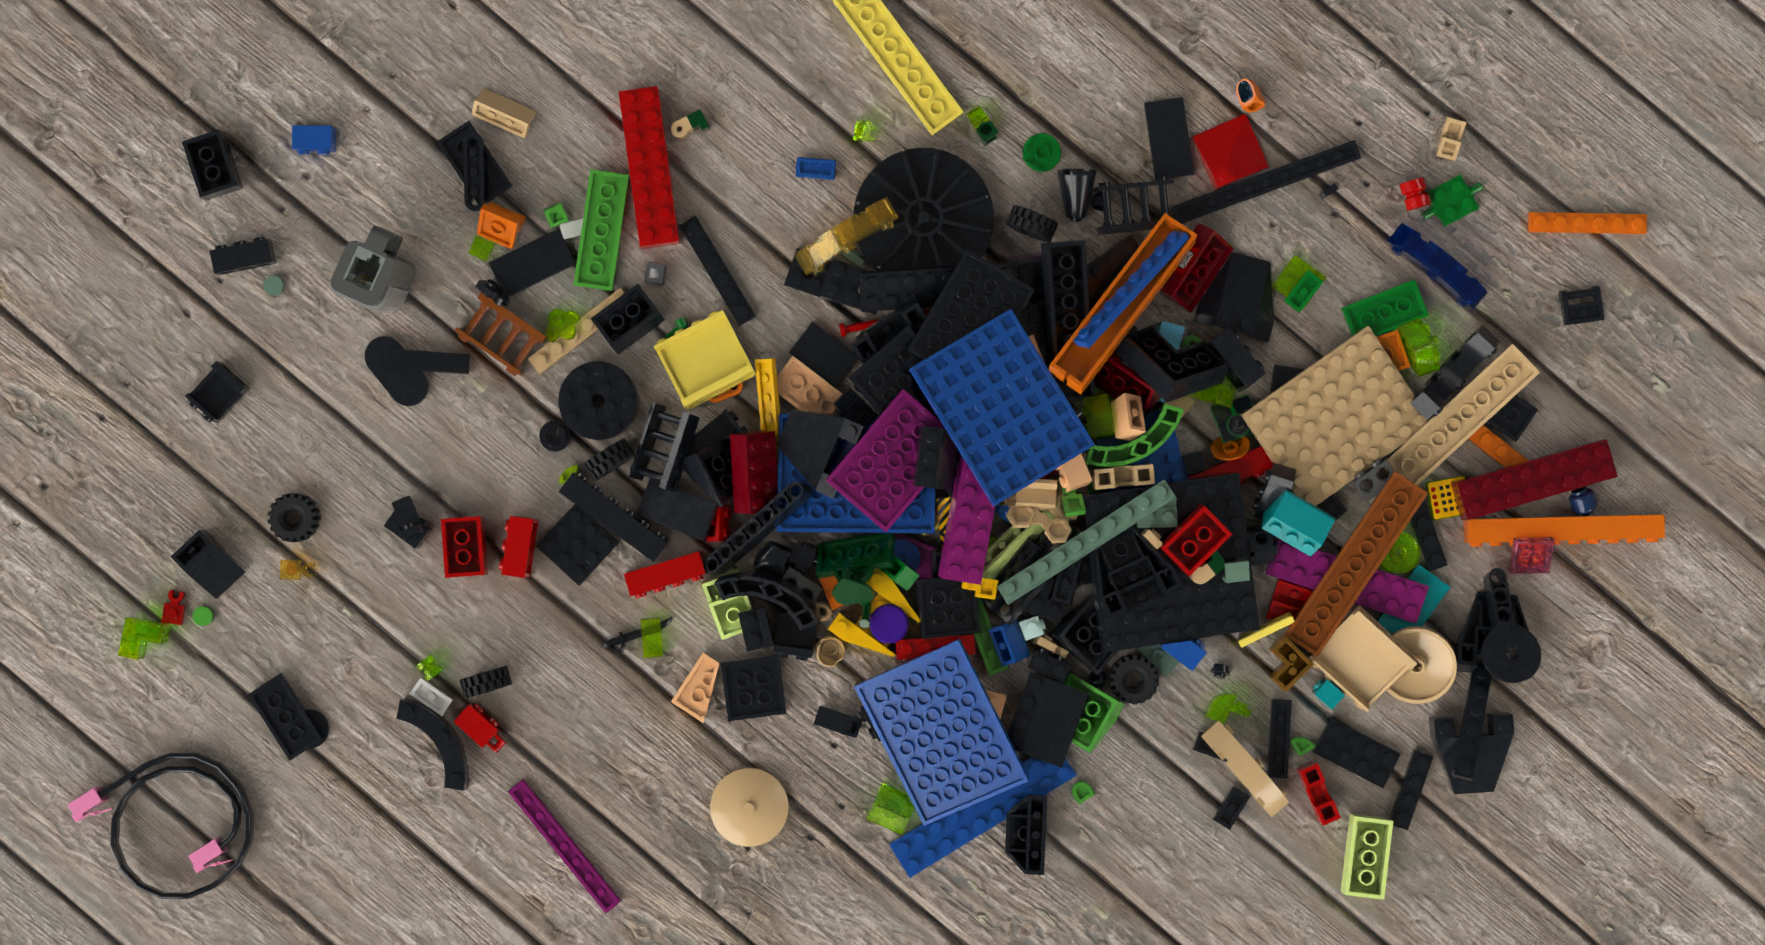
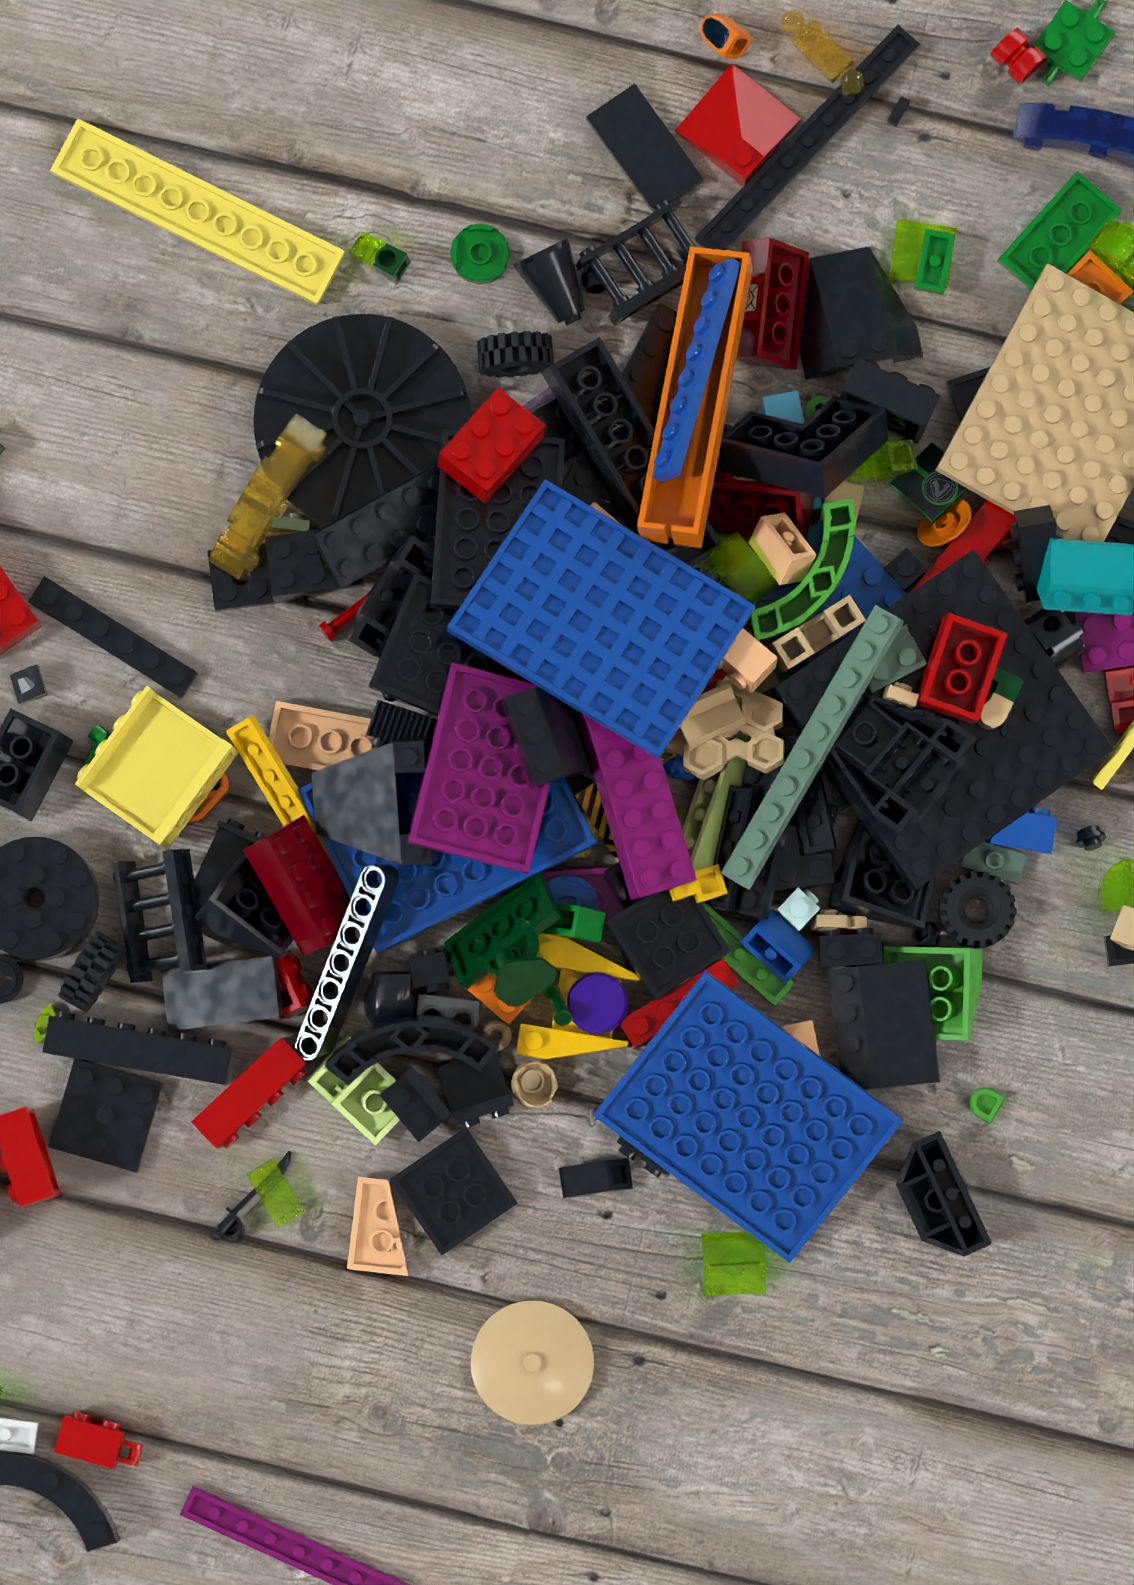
camera: 30 degrees left, 5 degrees down
black tyre [459,665,512,699] -> none
black tile [789,322,858,388] -> none
blue plate [795,157,836,181] -> none
clear neon green tile [853,120,877,142] -> none
blue plate [889,757,1077,878] -> none
bright green plate [1062,488,1086,517] -> none
sand green panel [1222,557,1250,583] -> none
none -> red brick [438,388,546,504]
none -> clear yellow plate [781,10,864,94]

